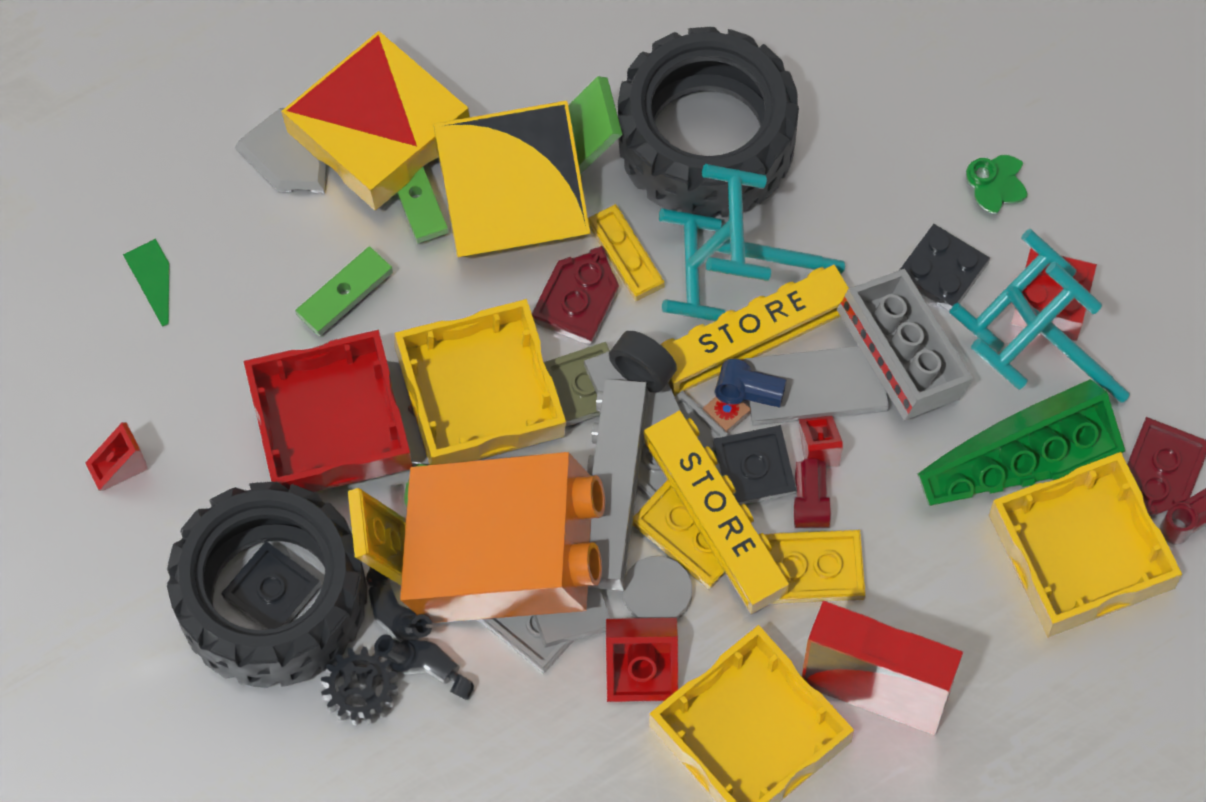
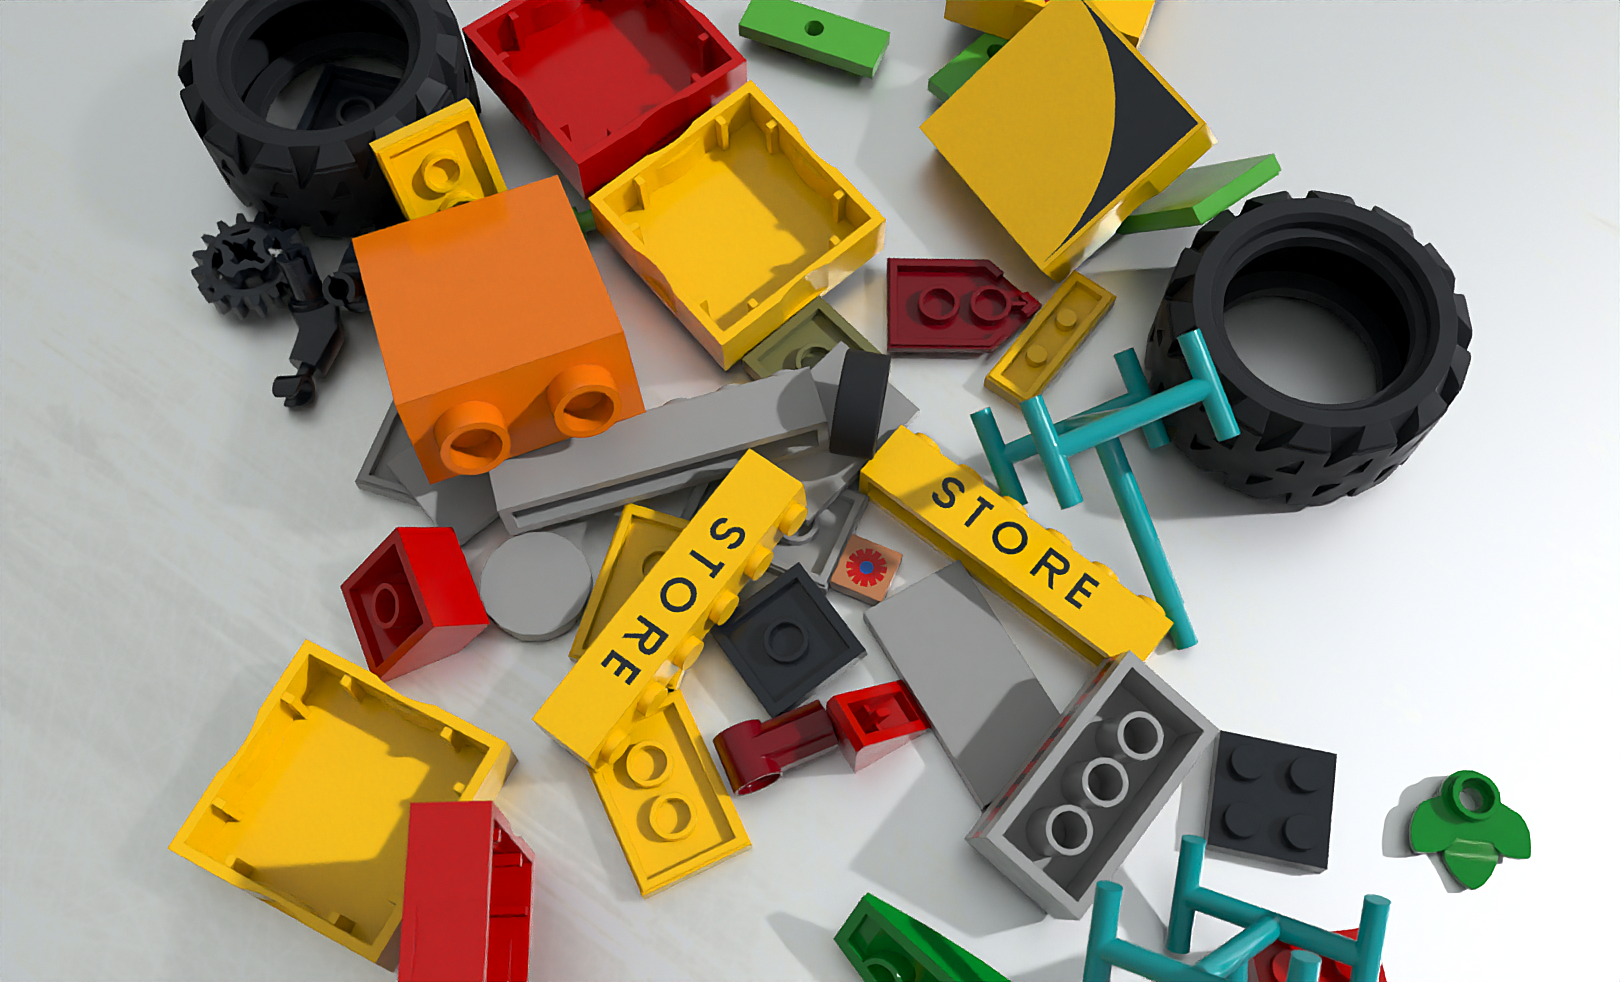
camera: 65 degrees right, 0 degrees up
dark blue piece [714,359,787,408] -> none

